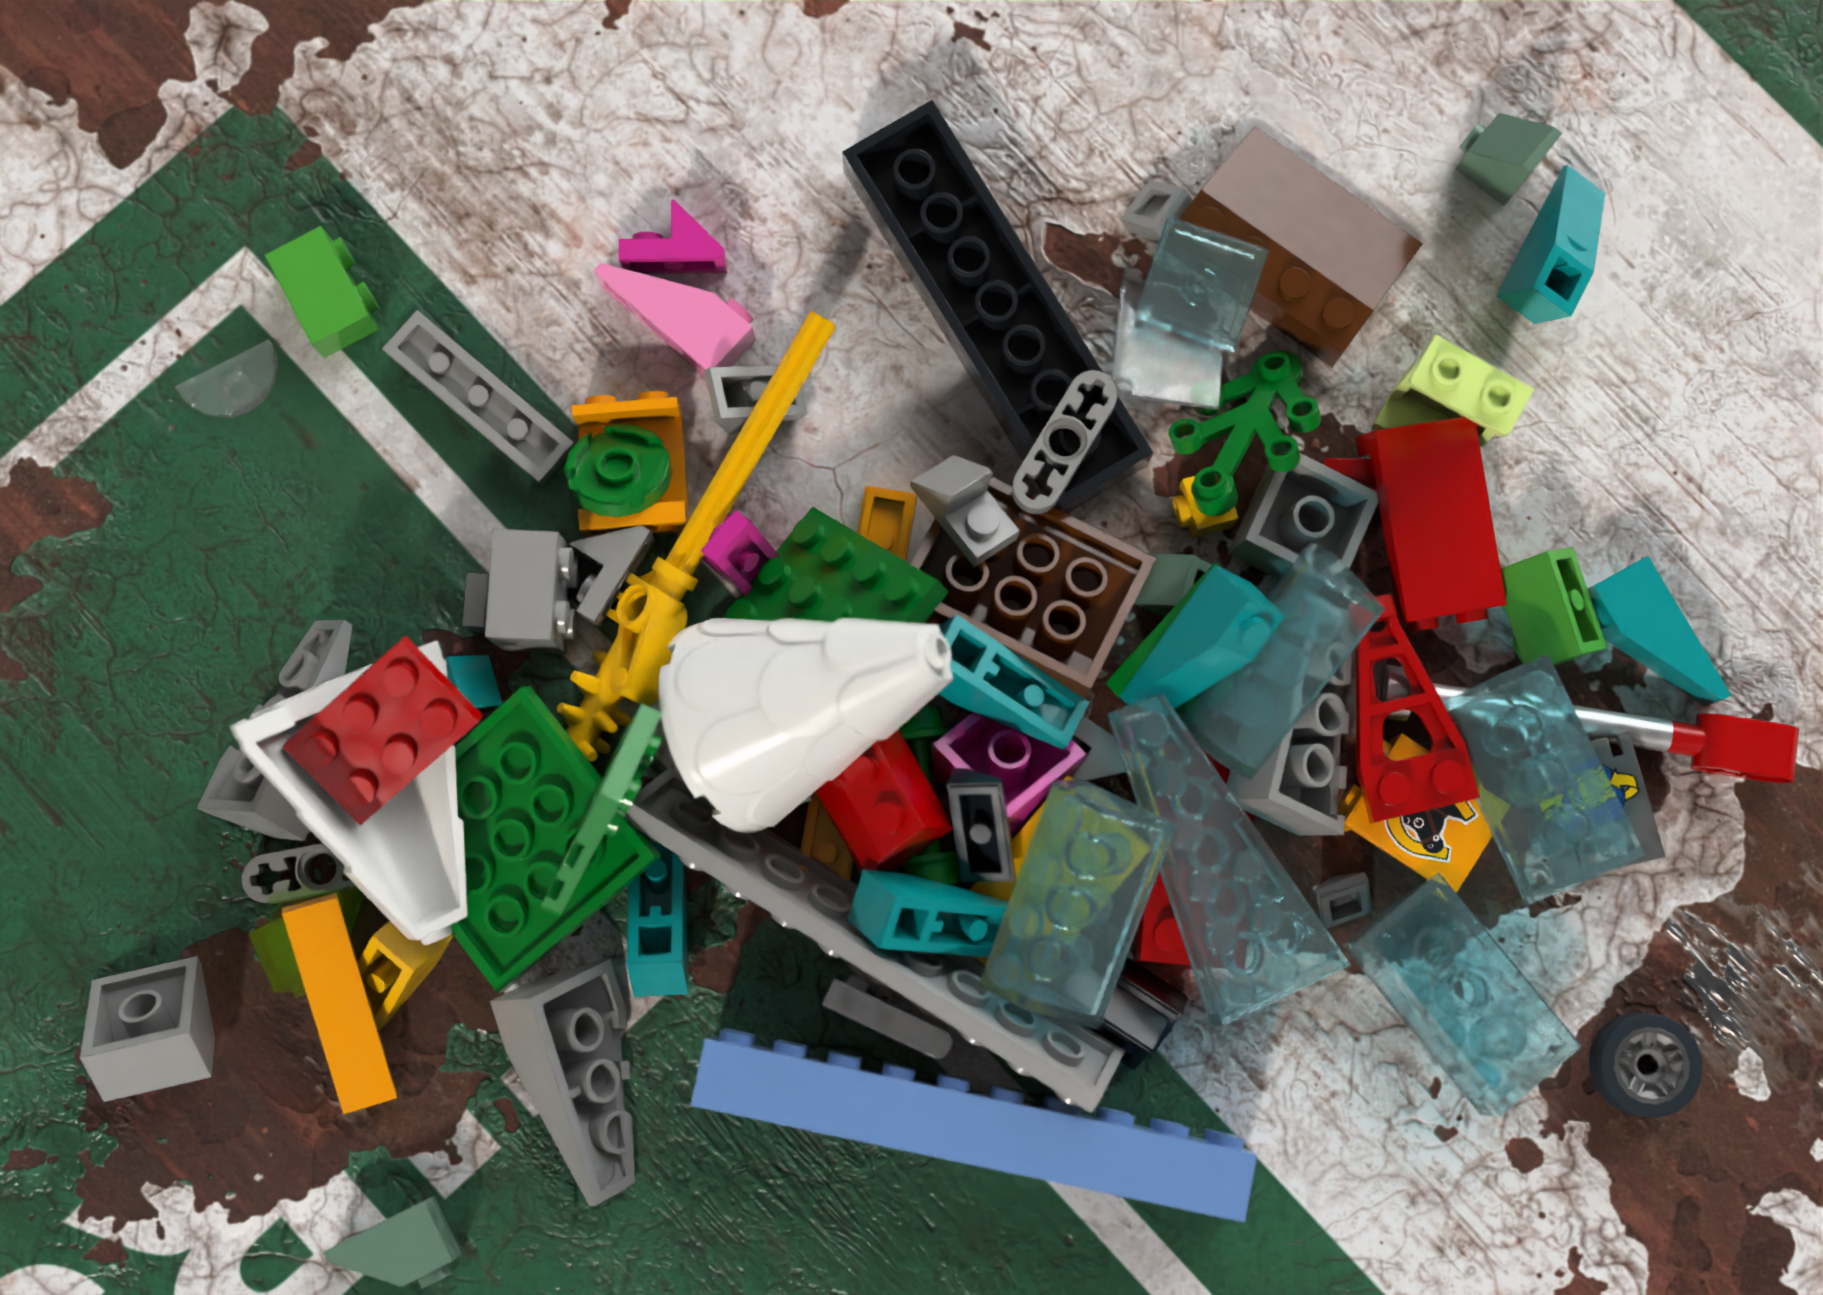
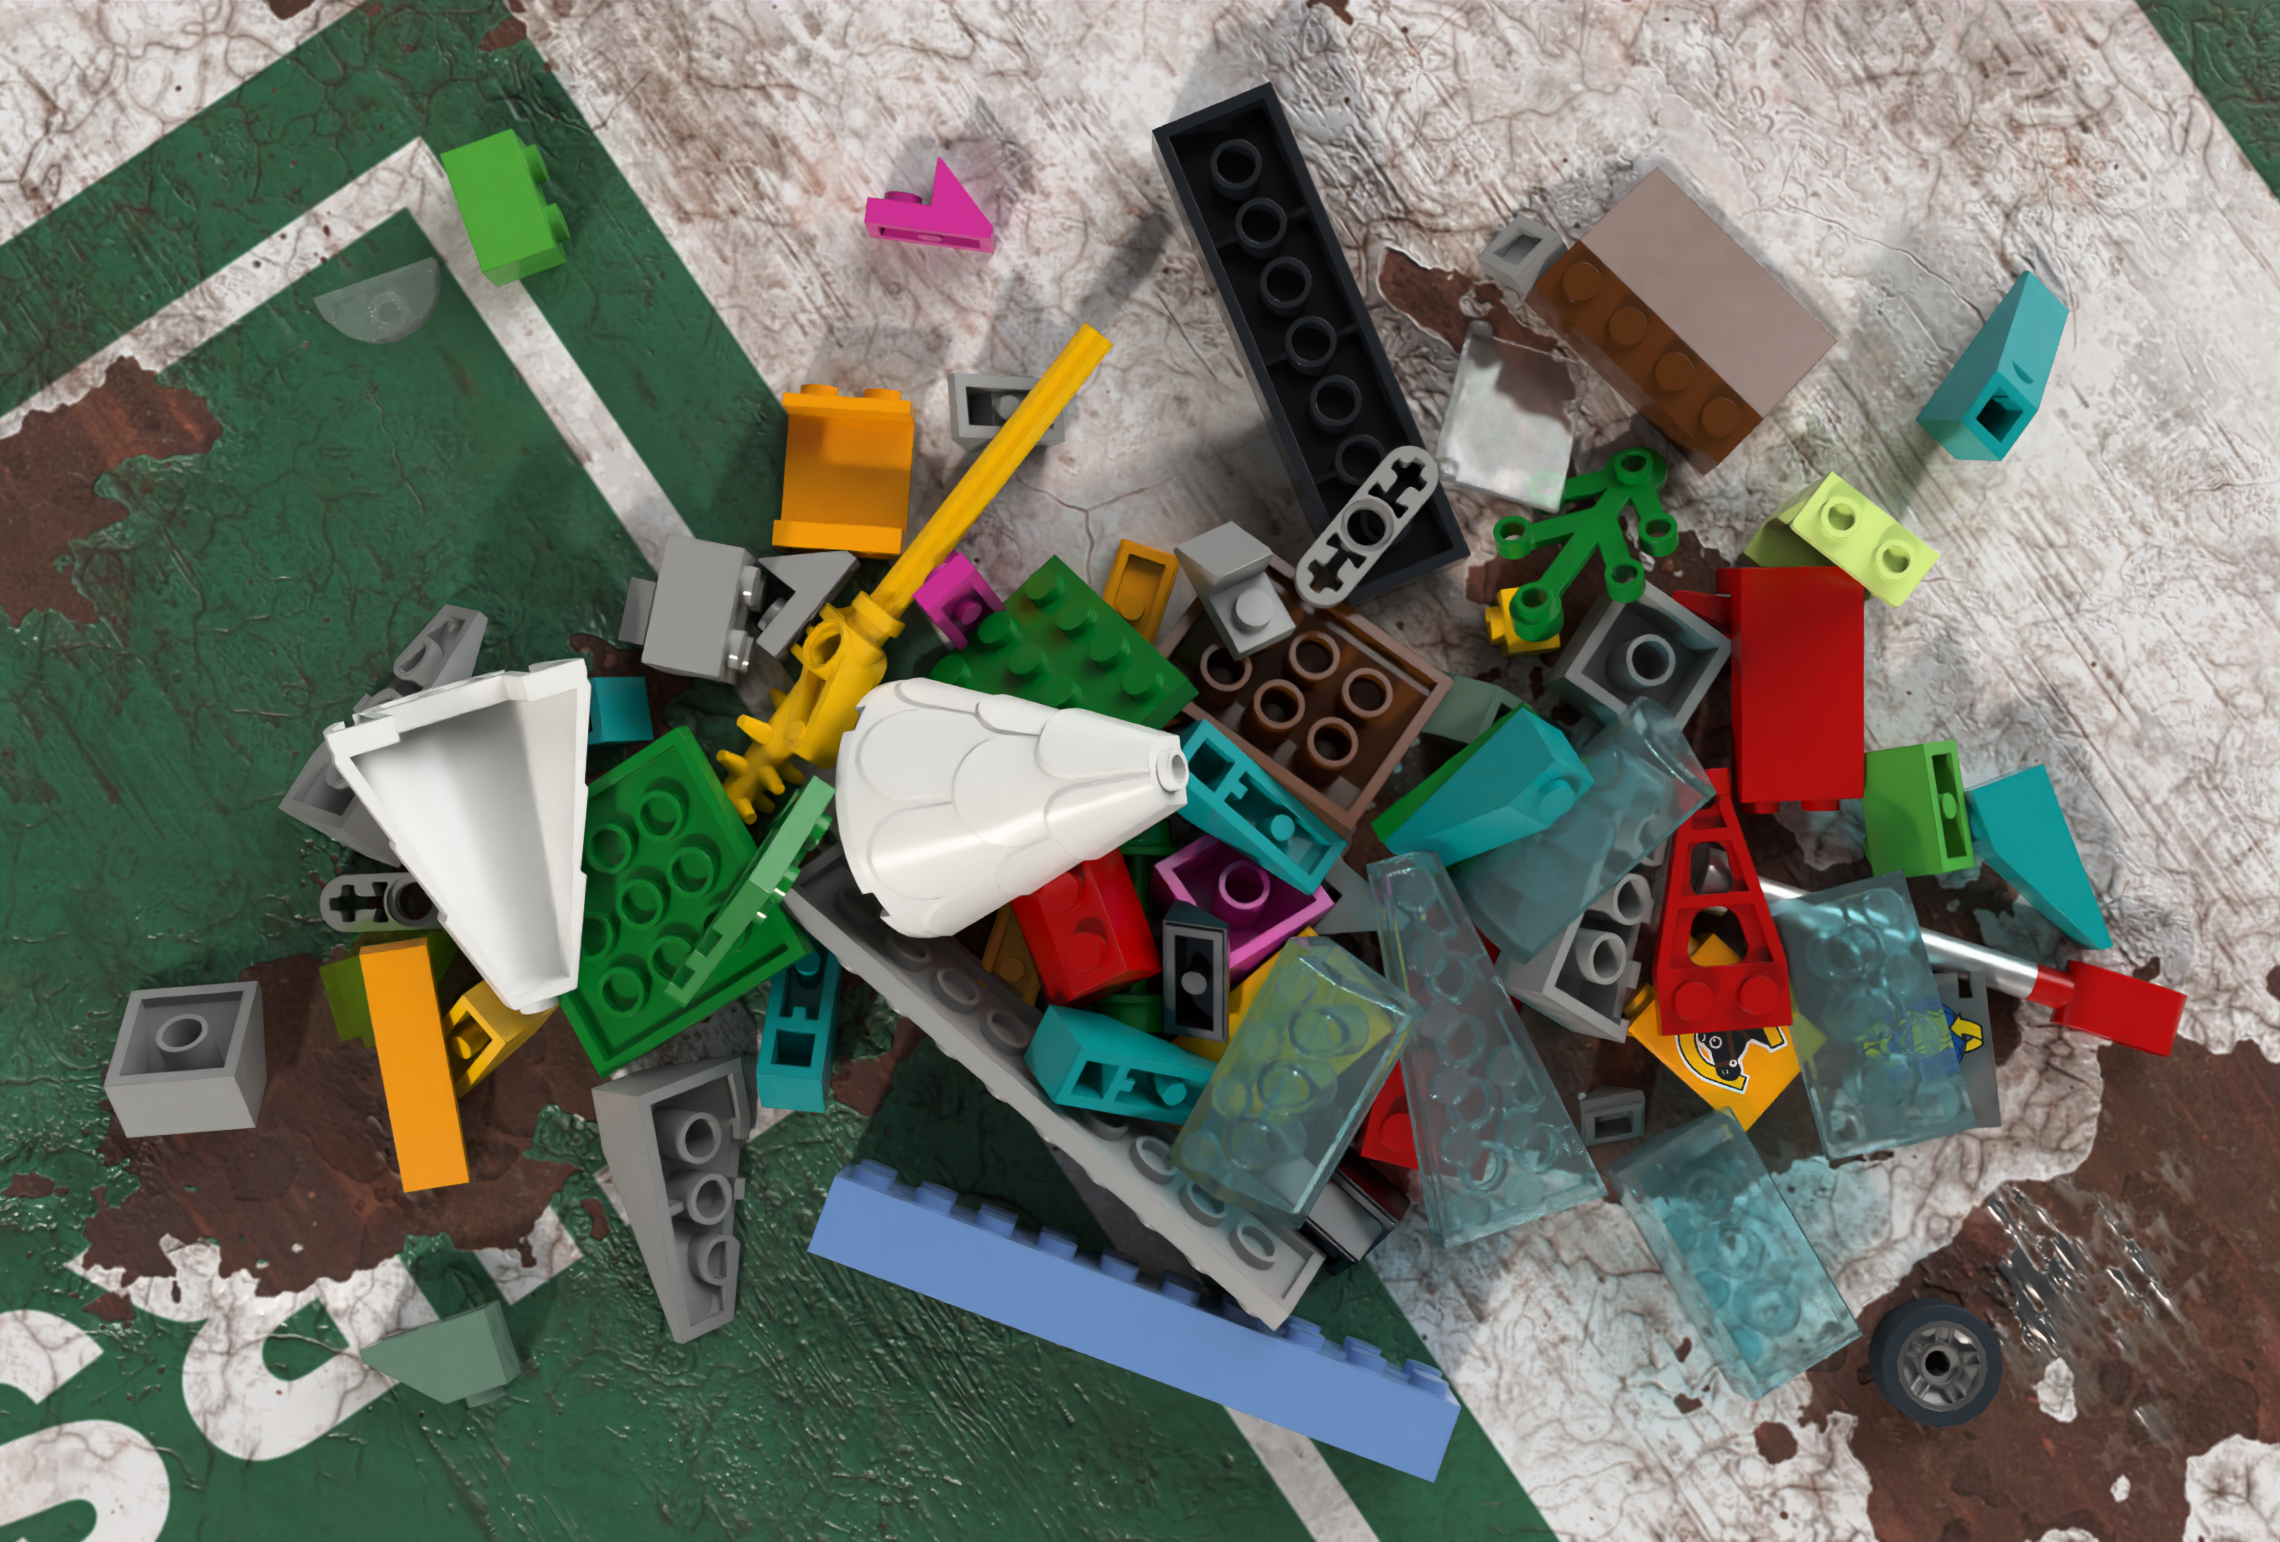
camera: 10 degrees right, 5 degrees up
red plate [282,635,483,826] -> none
light grey plate [382,310,575,486] -> none
green tile [564,424,673,517] -> none
bright pink slope [593,263,756,378] -> none
flat silver container [822,975,953,1059] -> none
clear light blue tile [1134,216,1270,353] -> none
sand green slope [1456,113,1562,206] -> none

